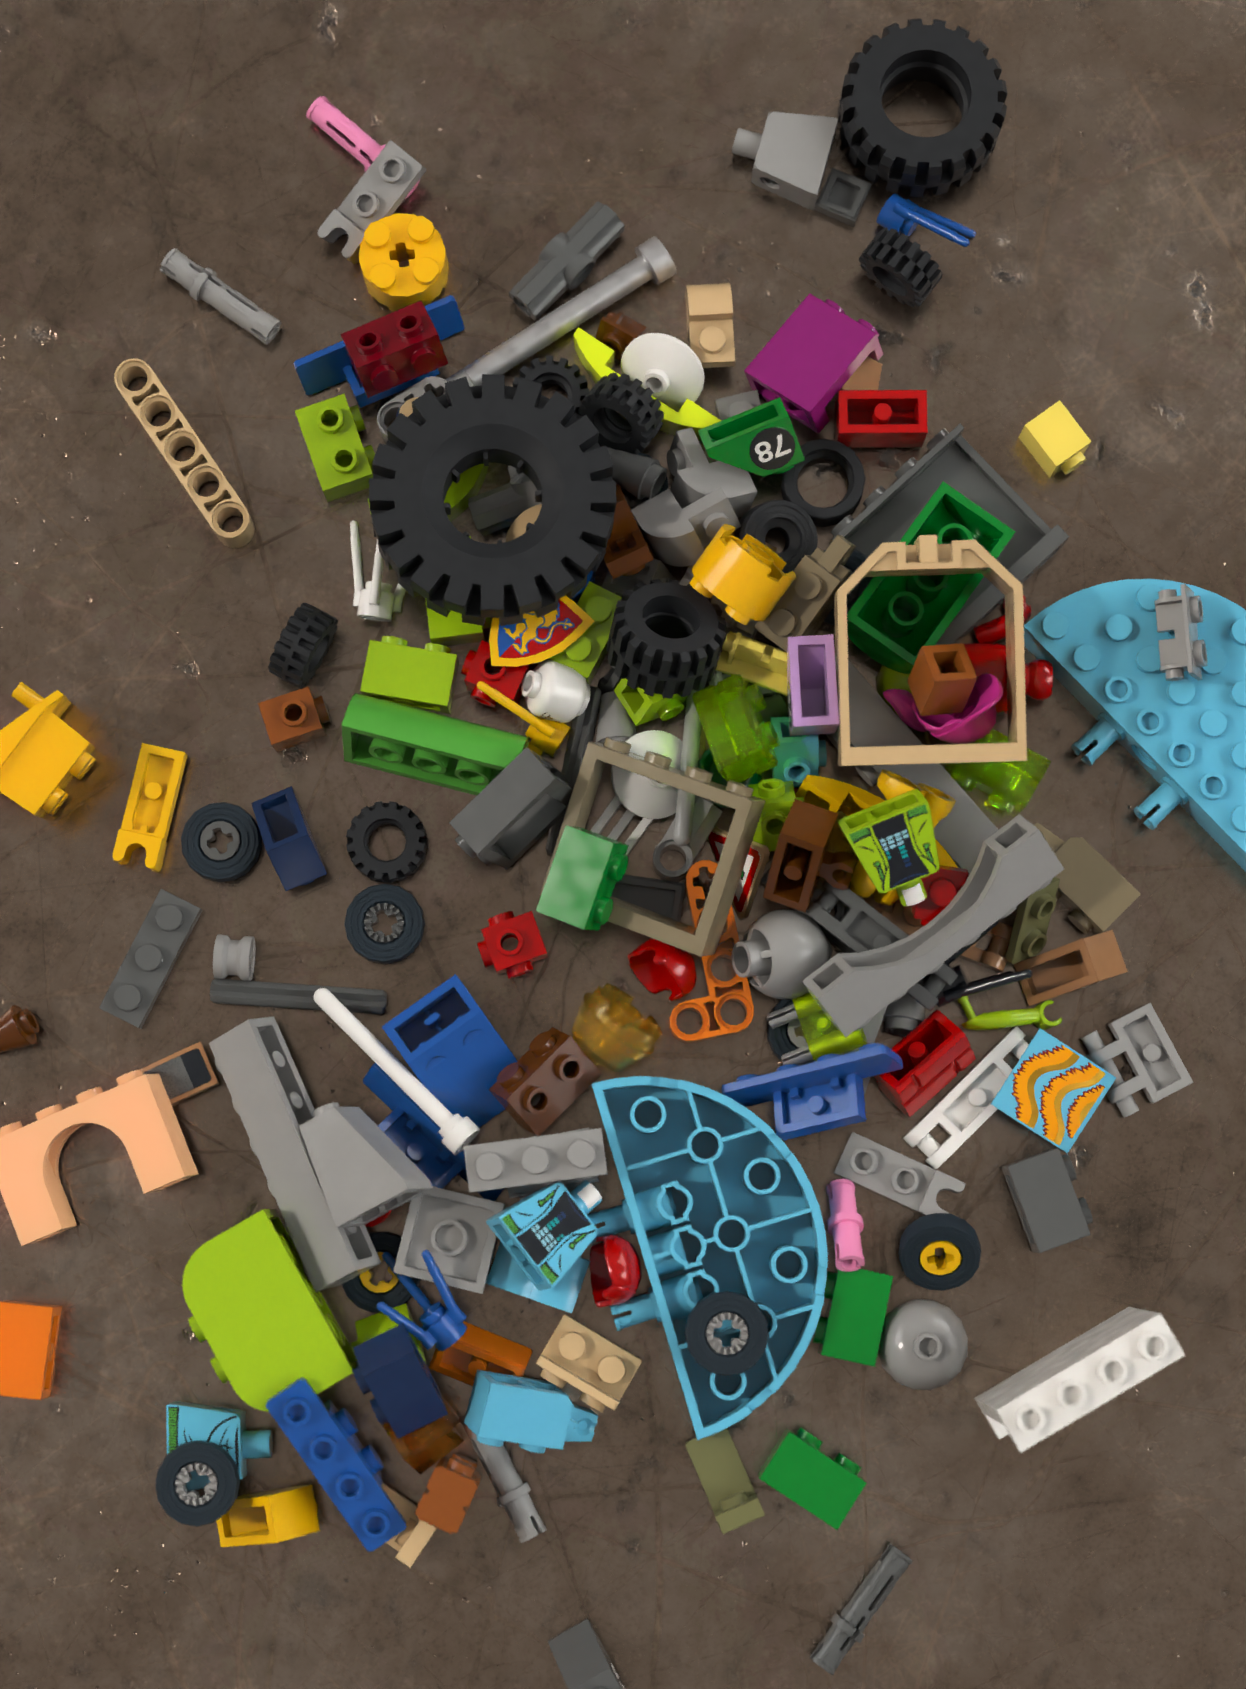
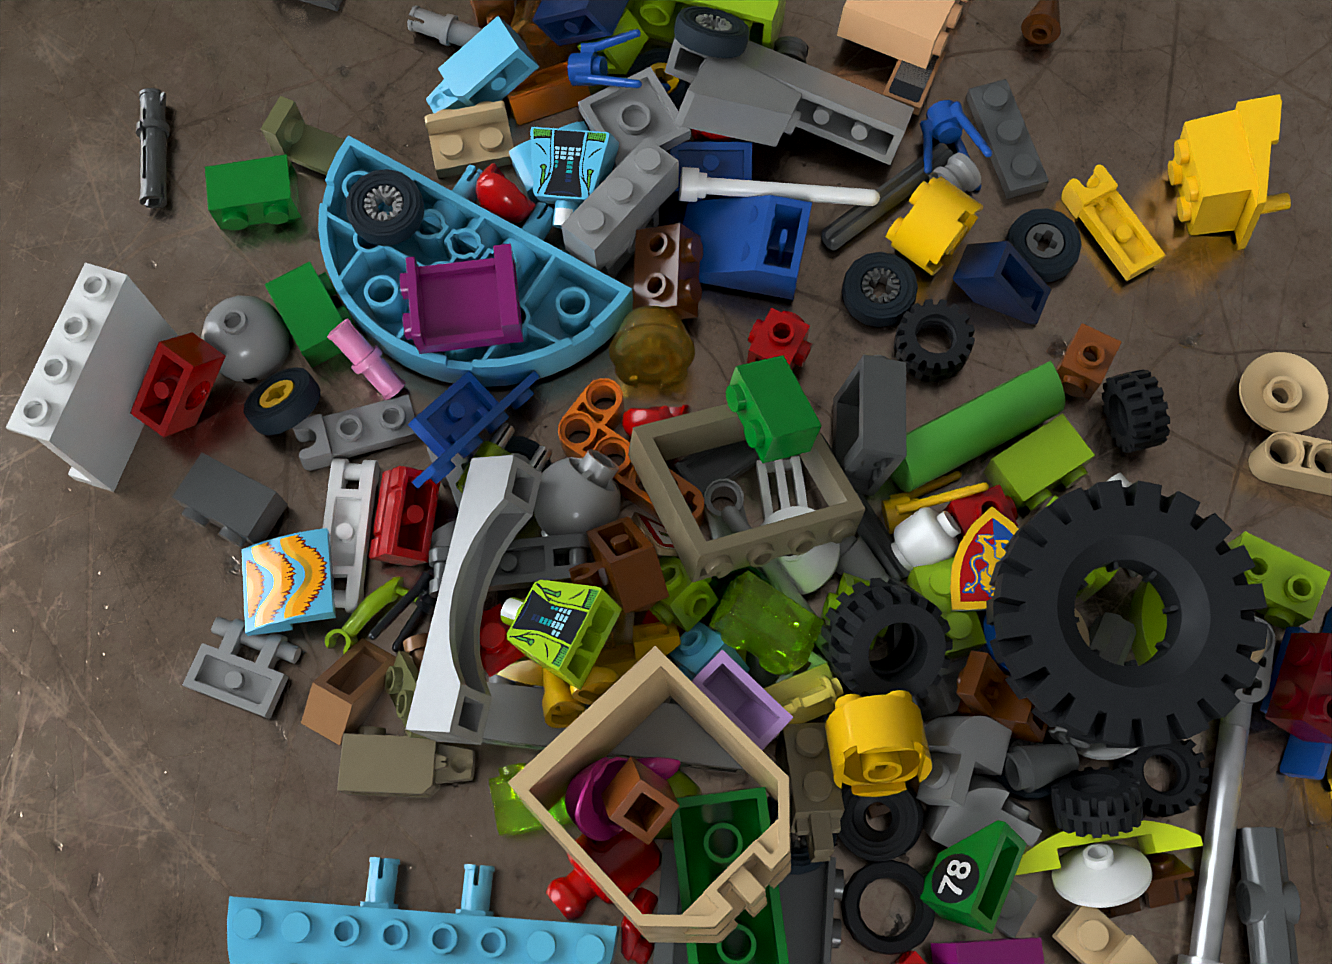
camera: 140 degrees right, 10 degrees down
none -> red brick [130,332,226,437]
none -> magenta panel [399,243,524,354]
none -> black bush [674,6,749,58]
none -> dark grey bush [773,36,809,63]
none -> yellow brick [885,176,984,276]
none -> blue plant [920,100,993,191]
none -> tan dish [1239,352,1329,434]

